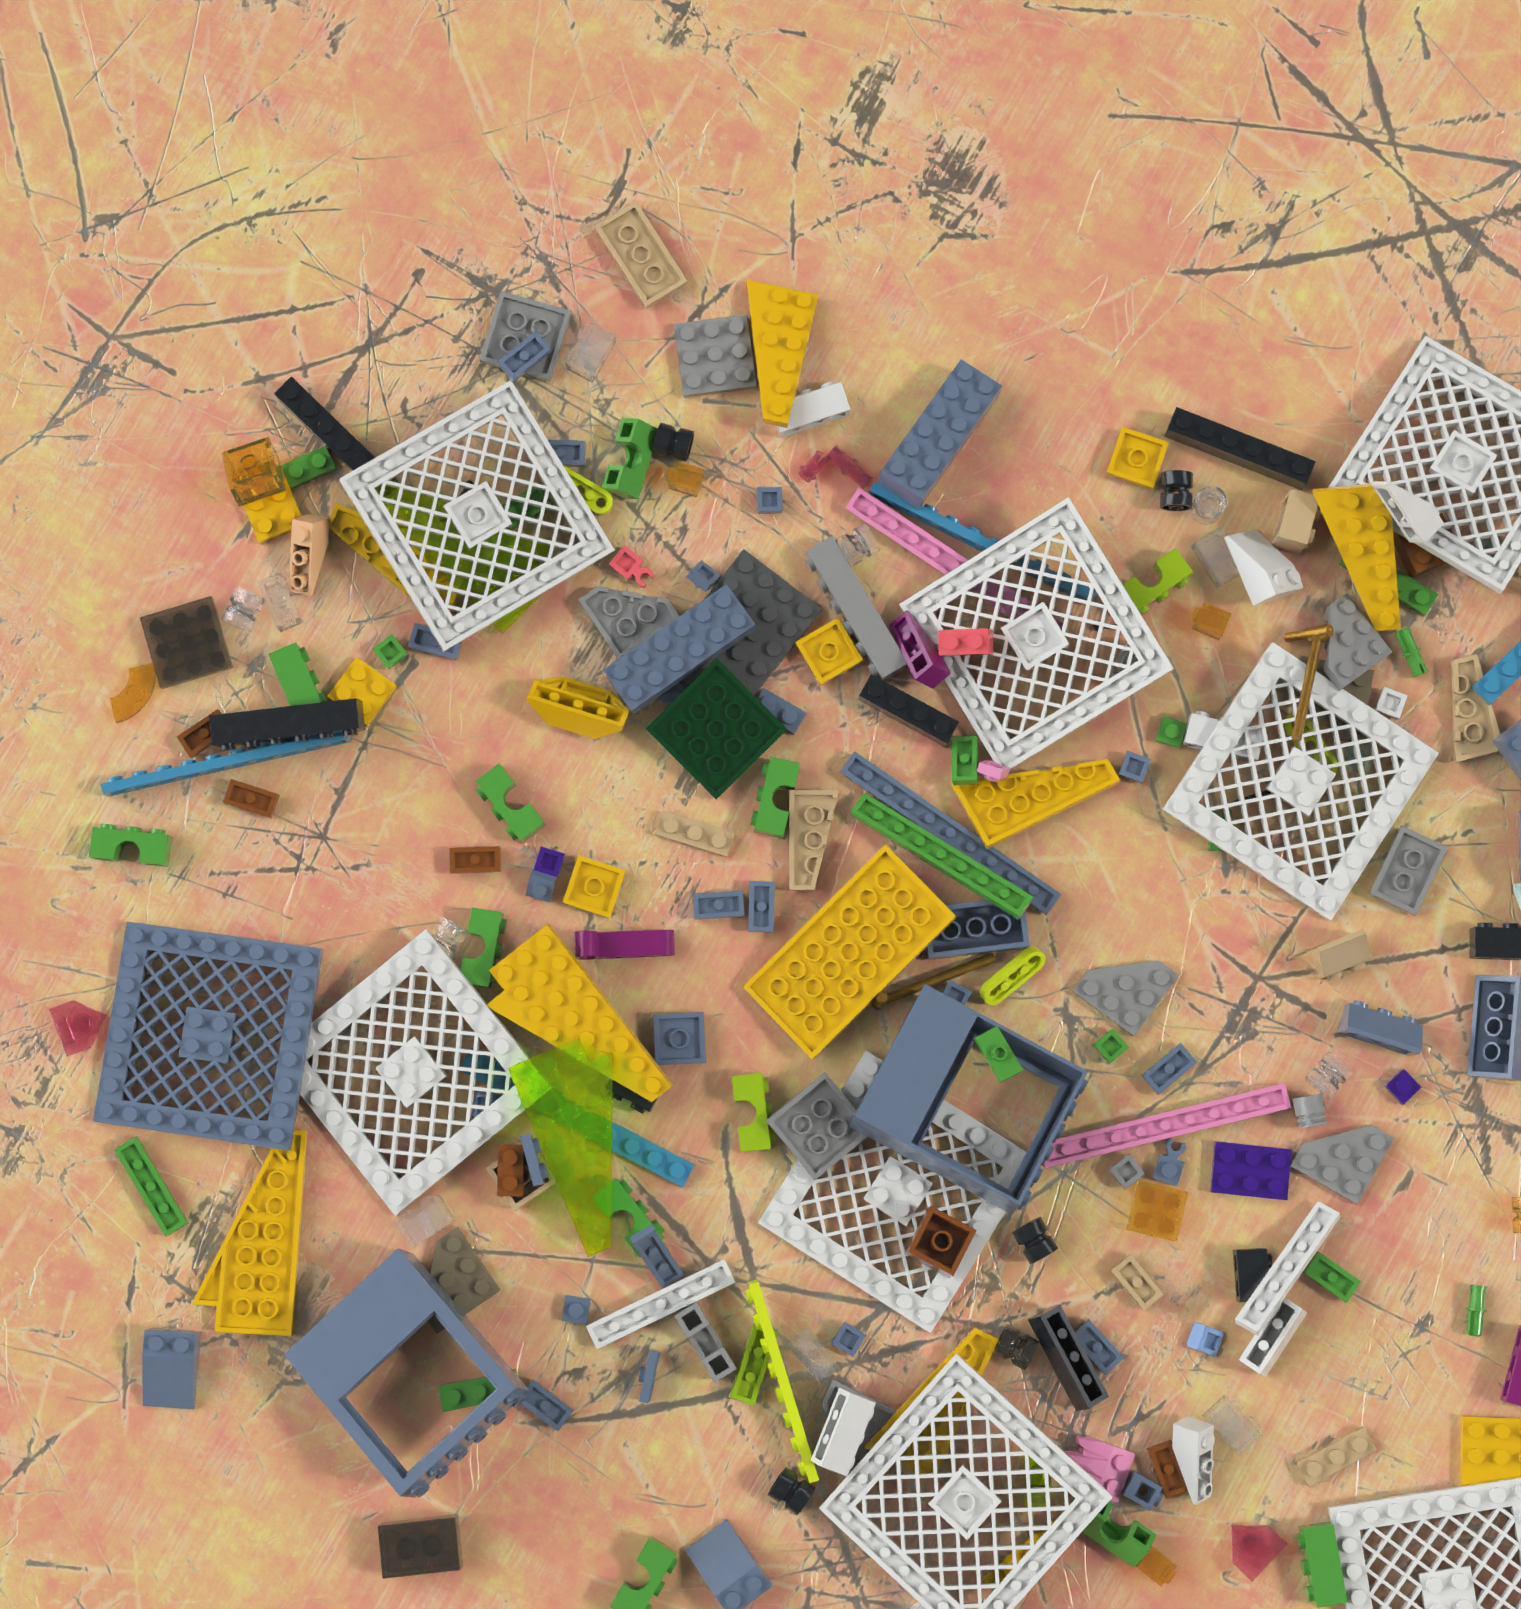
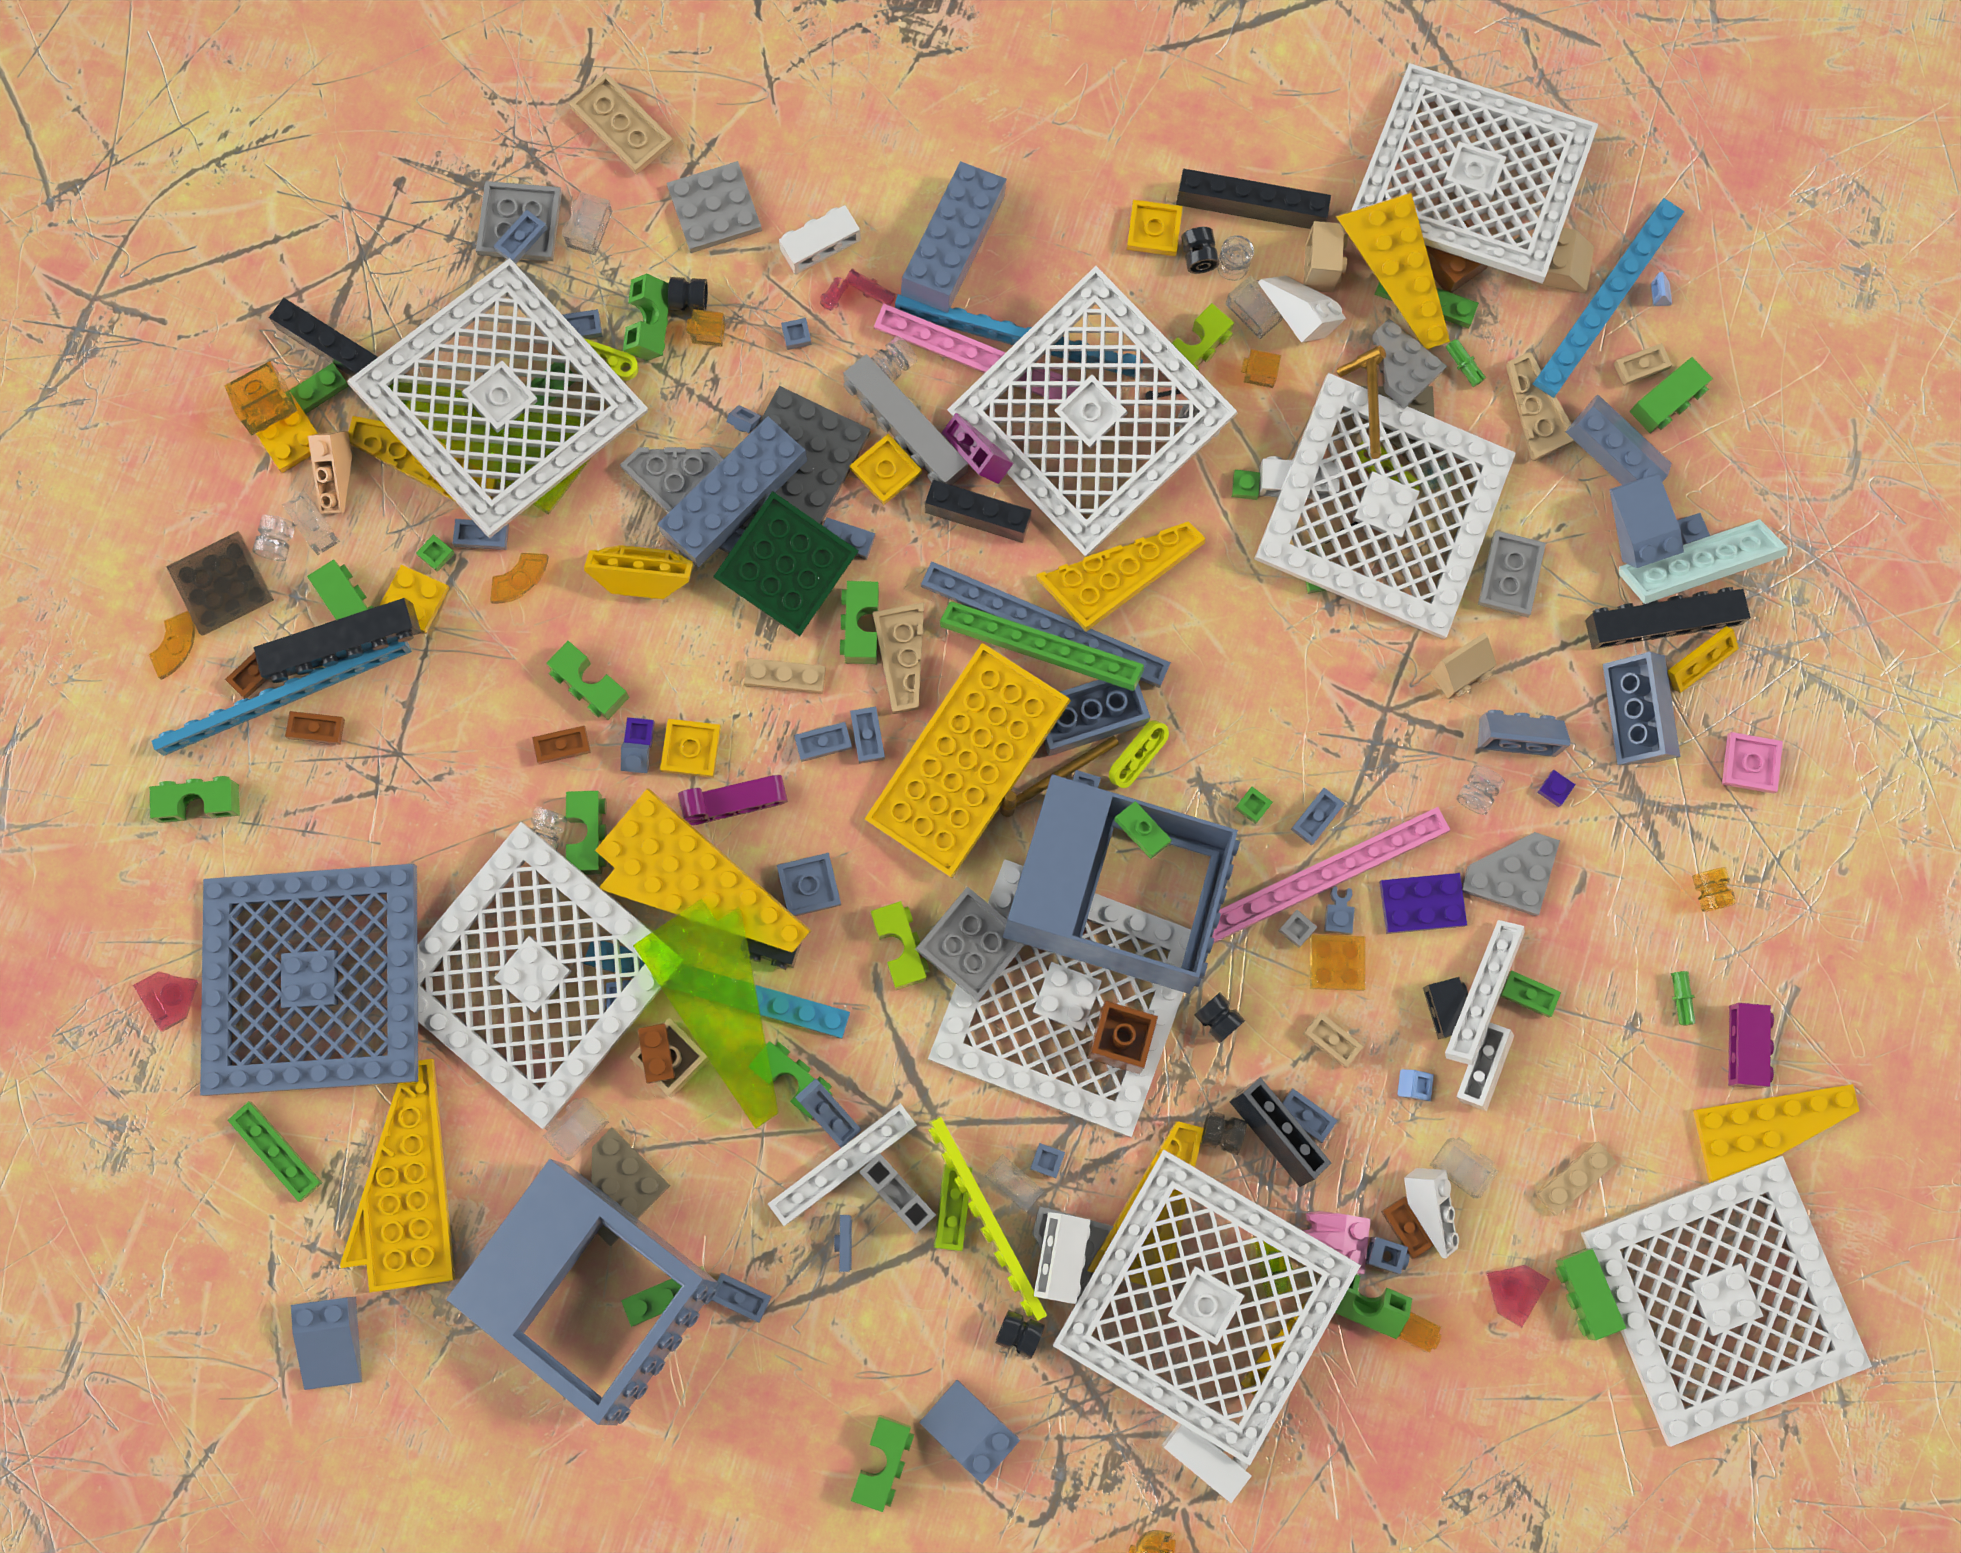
camera: 20 degrees left, 5 degrees down
clear smoke brick [378,1514,463,1579] -> none
sand blue plate [520,1134,548,1186] -> none
sand blue plate [562,1295,591,1325] -> none
coral plate [609,545,654,589] -> none
yellow wing [746,280,818,428] -> none
coral brick [938,628,993,656] -> none
bright green plate [952,736,978,786] -> none
bright pink plate [977,760,1010,782] -> none
light grey plate [1072,960,1179,1037] -> none
sand blue plate [1118,751,1151,784] -> none
light grey piece [1292,1094,1328,1129] -> none
white slope [1371,481,1444,543] -> none
white plate [1375,687,1408,720] -> none
none -> clear yellow tile [490,553,549,604]

